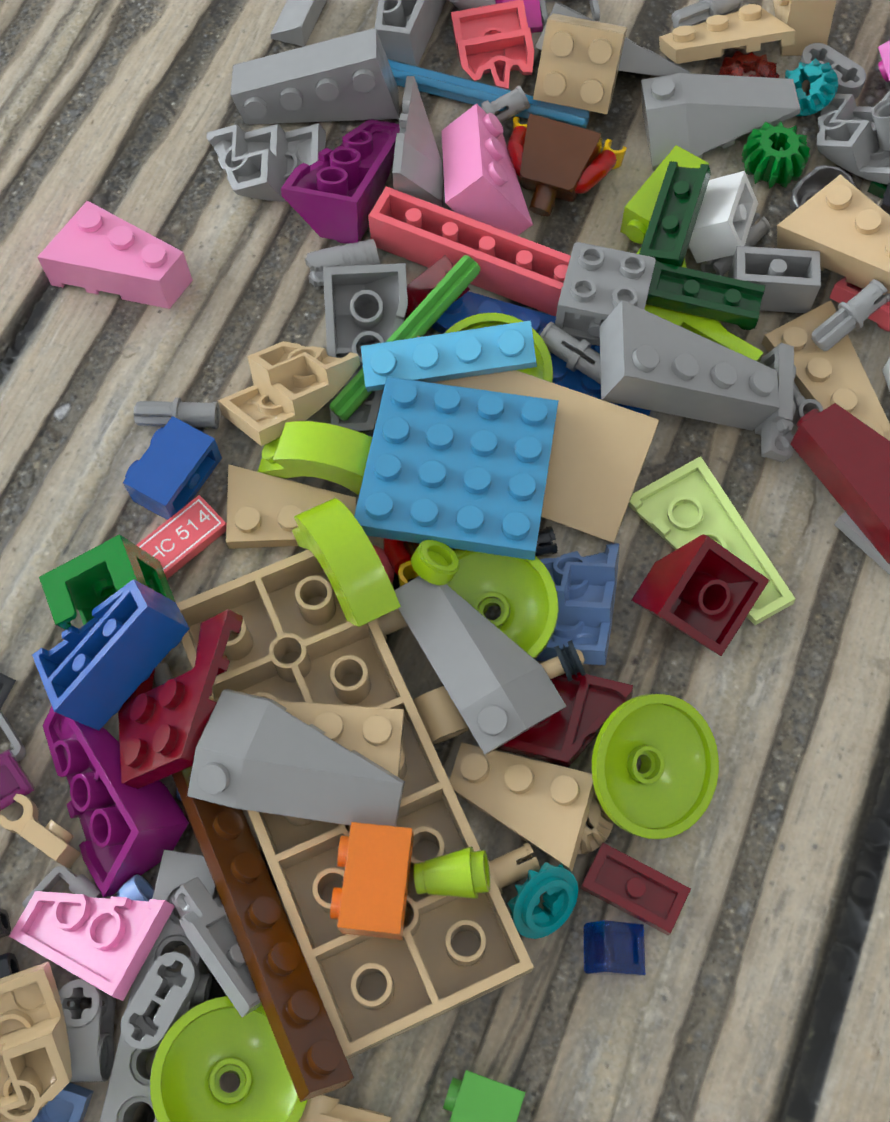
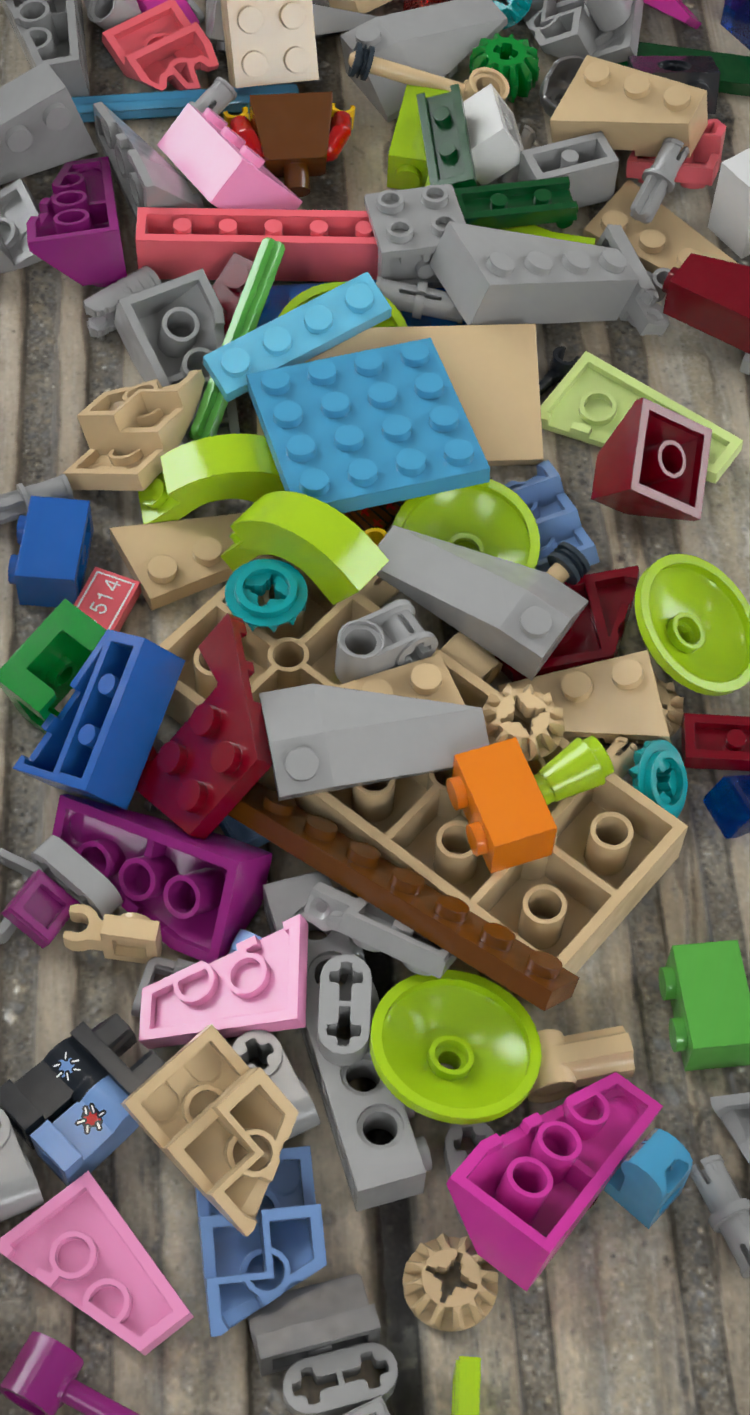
camera: 30 degrees left, 10 degrees down
lime tile [411,540,460,585] -> none
none -> light grey beam [31,835,123,920]
none -> teal gear [225,559,308,633]
none -> light grey piece [334,599,438,684]
none -> tan piece [348,42,510,102]
none -> tan gear [482,684,565,761]
none -> black hand [539,346,580,397]

